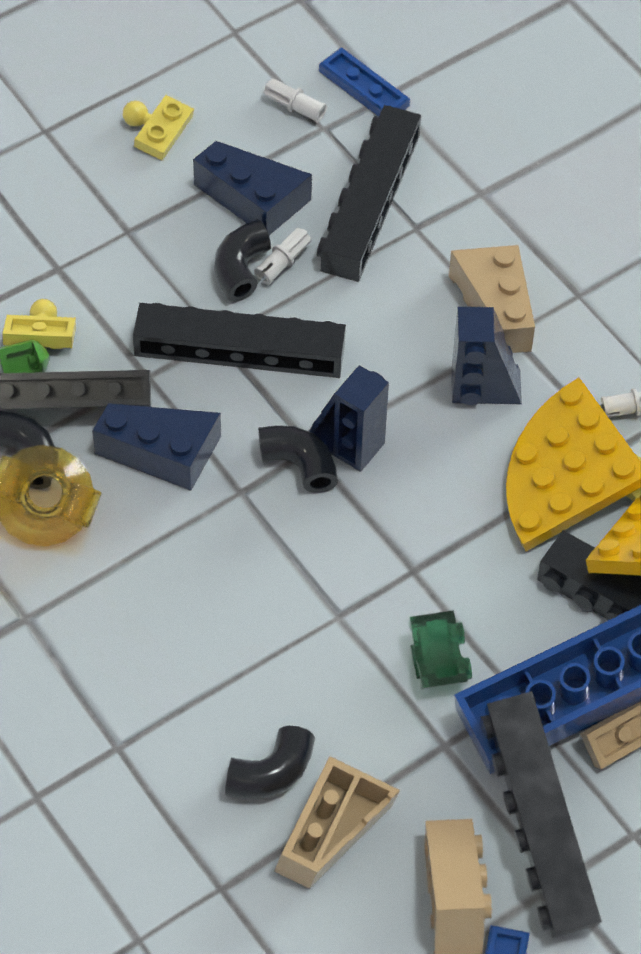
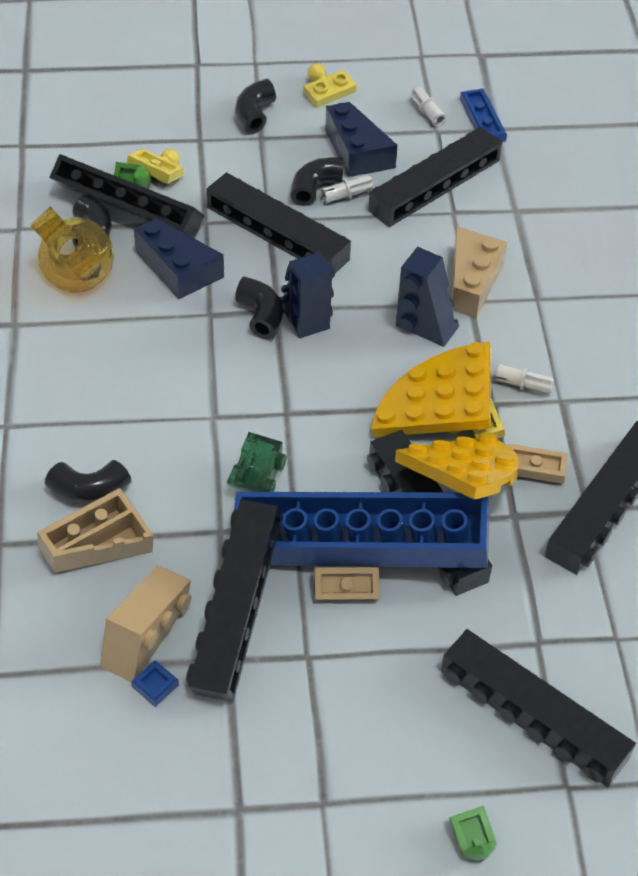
camera: 30 degrees right, 5 degrees down
none -> black cylinder [235,79,276,134]

